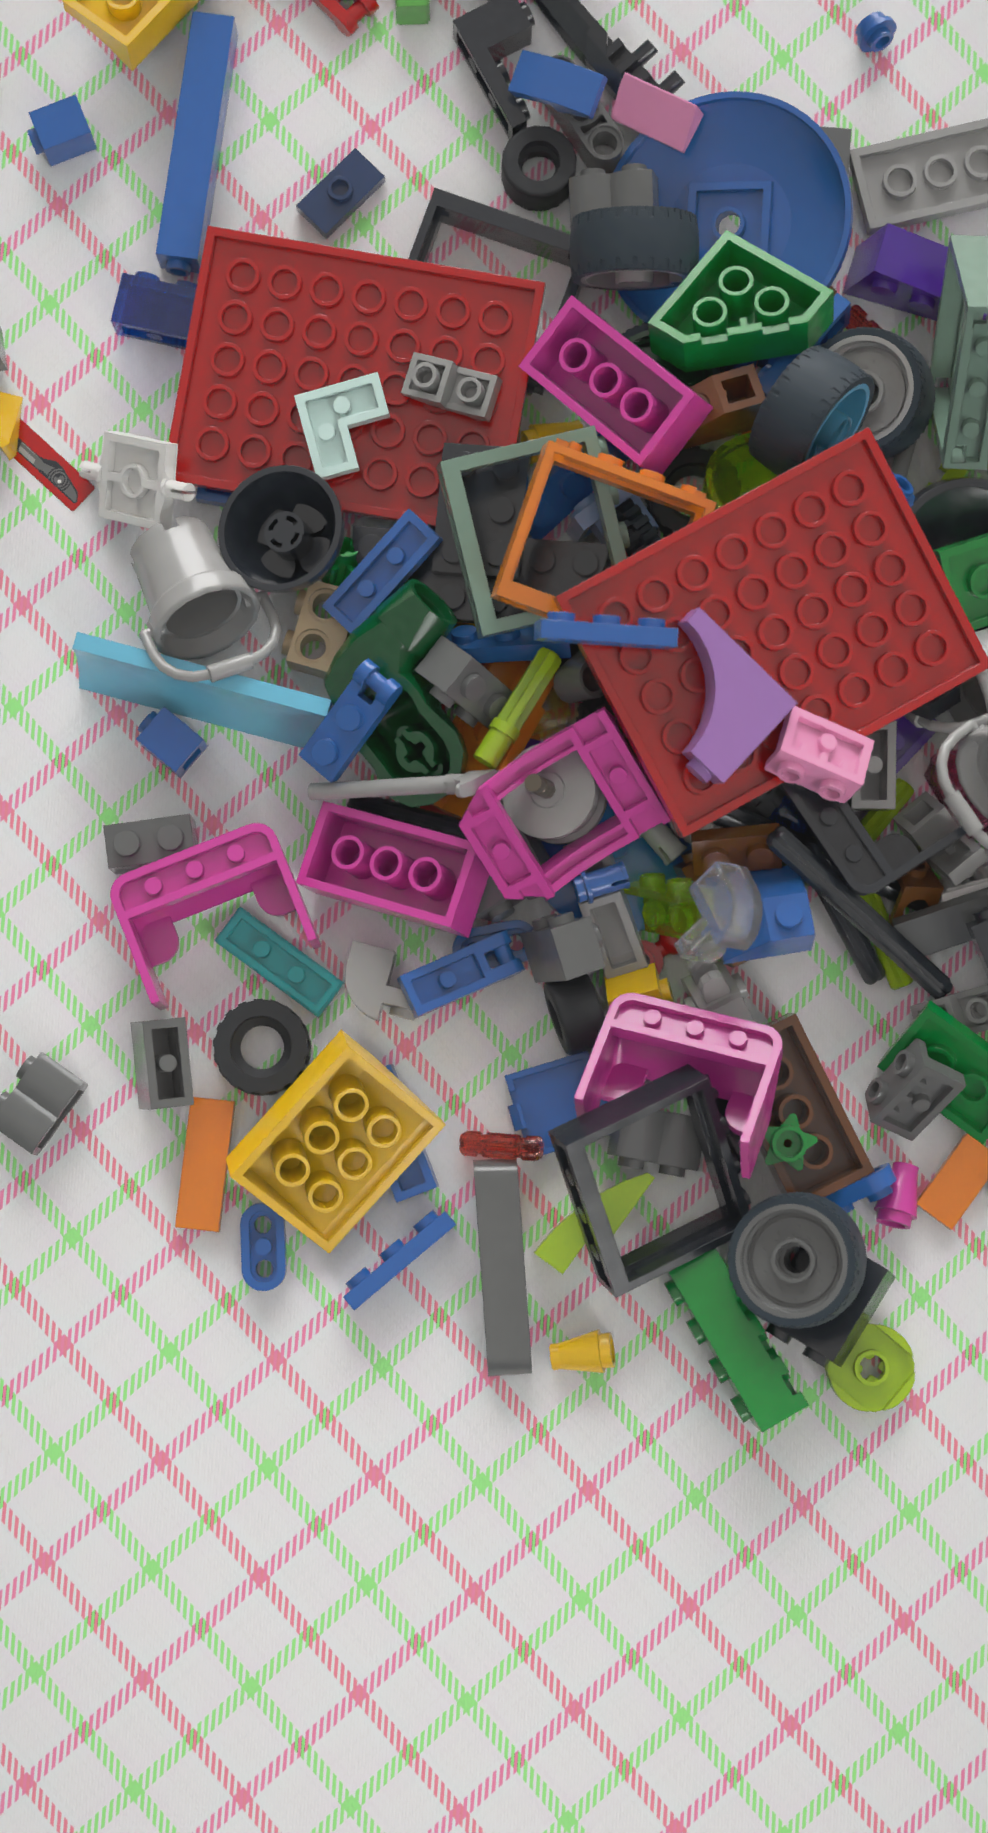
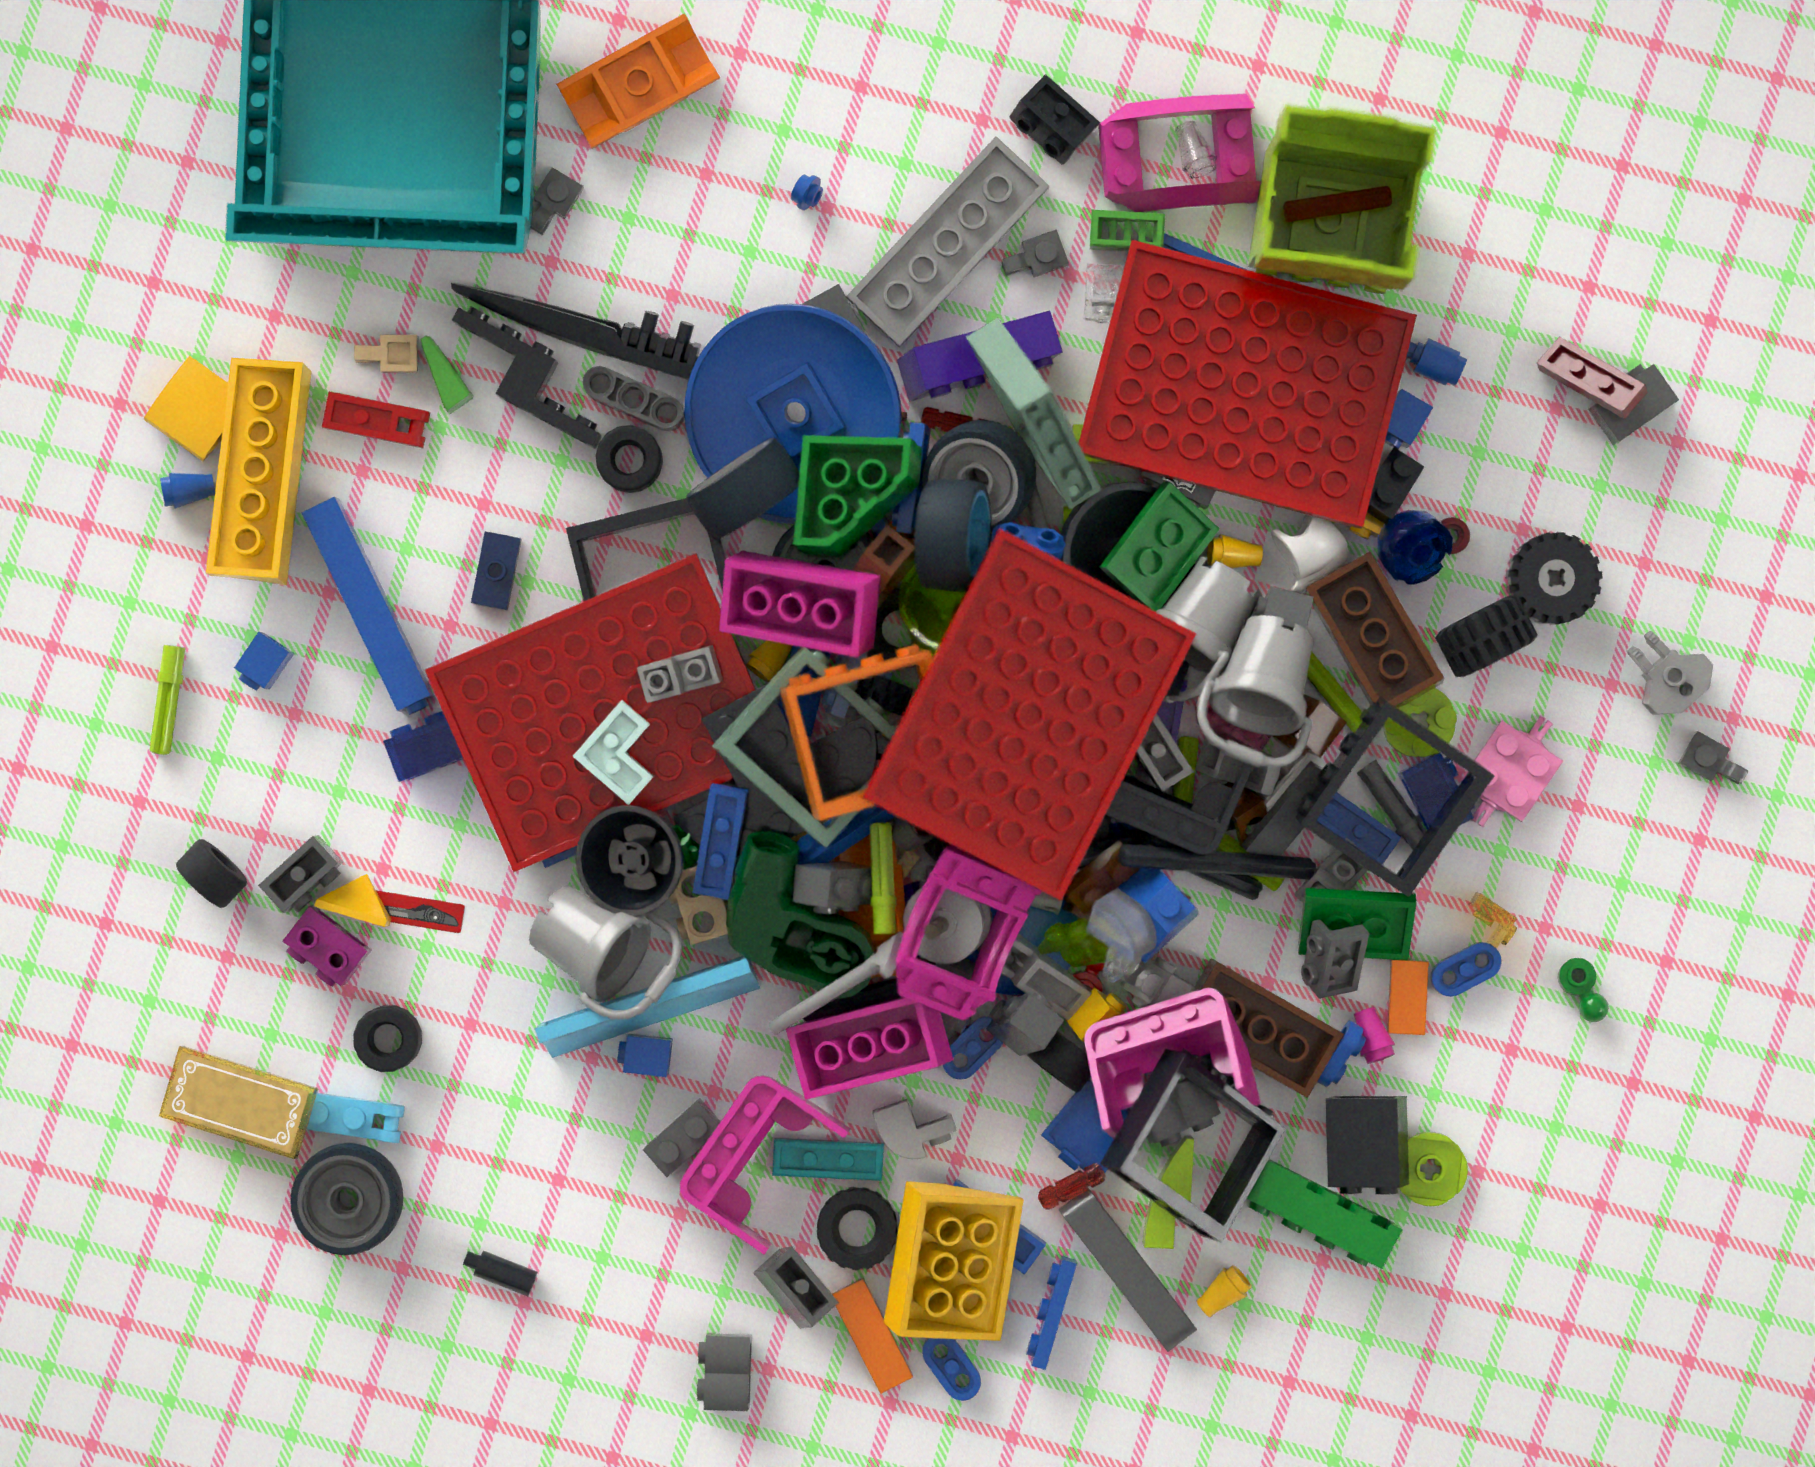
camera: 30 degrees left, 5 degrees up
white plate [79,431,196,530] -> none
blue plate [299,658,403,783] -> none
blue plate [397,930,525,1019] -> none
blue slope [508,50,608,119] -> none
blue plate [534,611,678,650] -> none
dark grey brick [569,163,659,229] -> none
blue pin [571,861,630,904] -> none
bright pink slope [611,72,704,154] -> none
medium lavender arch [678,607,797,784] -> none
dark grey wheel [727,1192,867,1328] -> none
bright pink bracket [764,706,874,803] -> none
green plate [765,1113,818,1171] -> none

